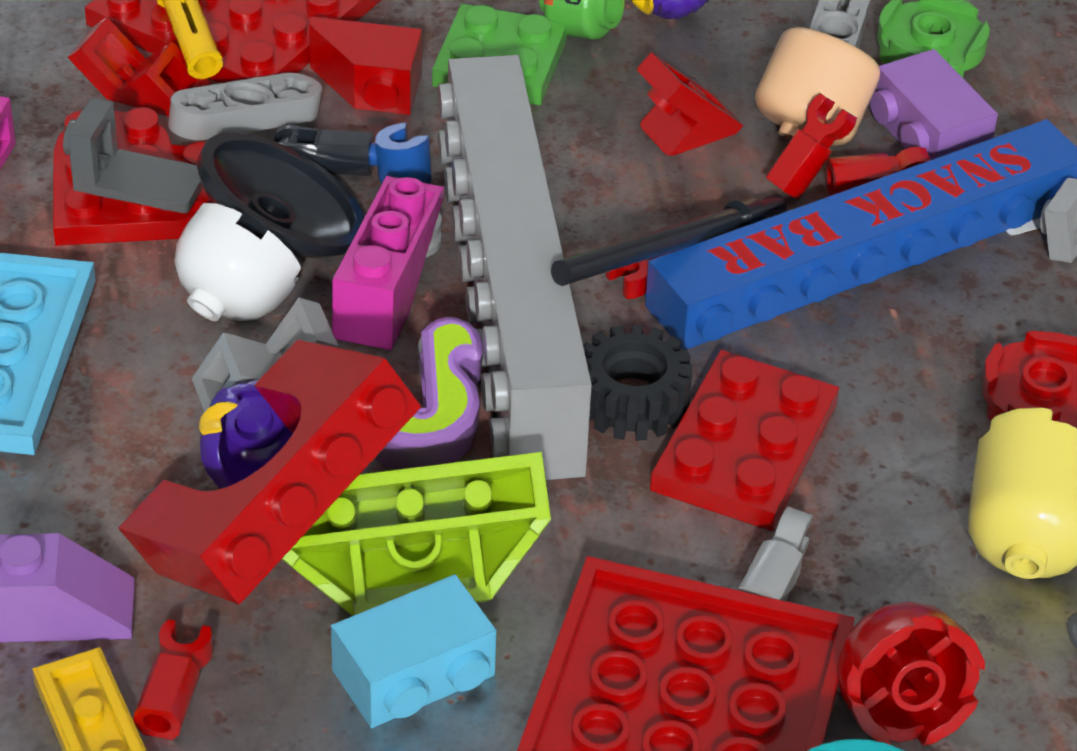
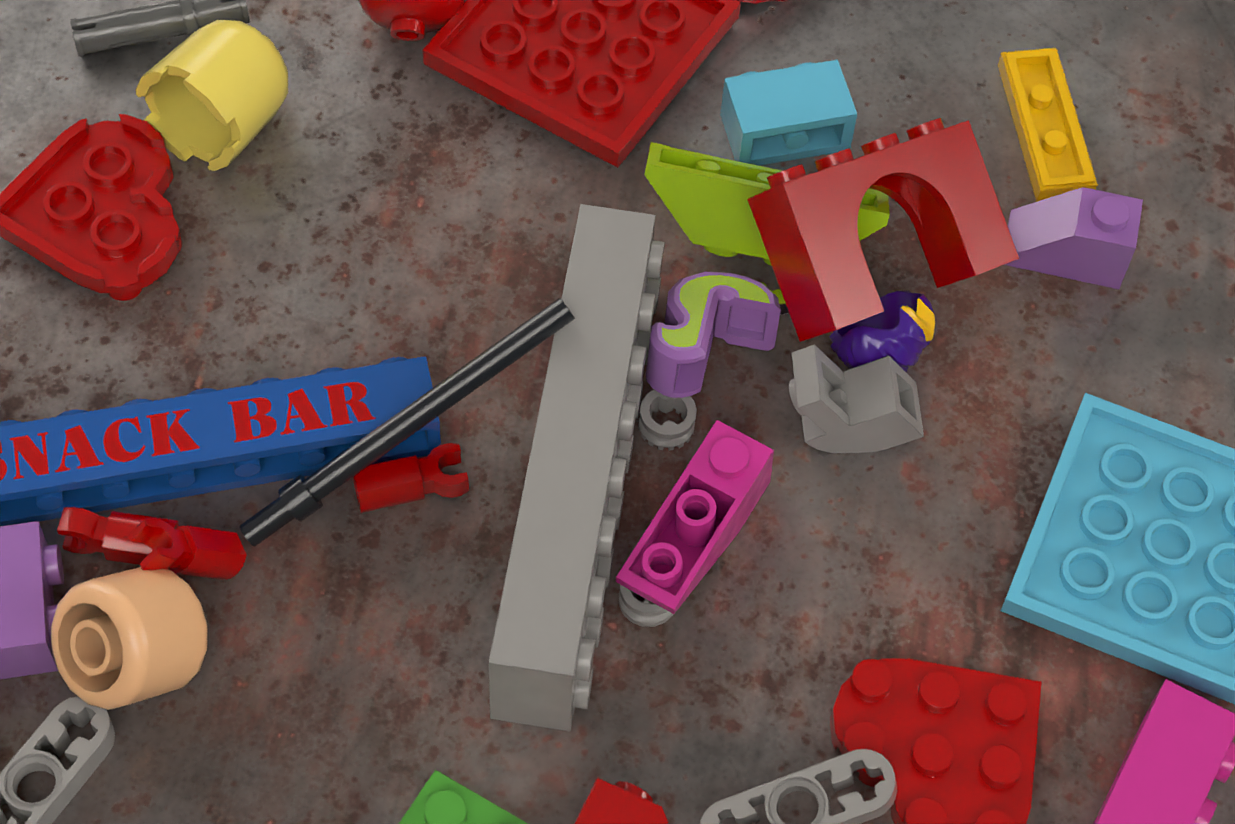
camera: 165 degrees left, 15 degrees up
dark grey bracket [63,98,203,213] -> none
red bar [133,619,213,740] -> none
white cylinder [174,203,301,321] -> none
black dish [197,133,365,258] -> none
piece [274,122,432,184] -> none
black tyre [583,324,693,441] -> none
red slope [636,52,743,156] -> none
red plate [650,350,840,532] -> none
light grey bar [739,507,813,601] -> none

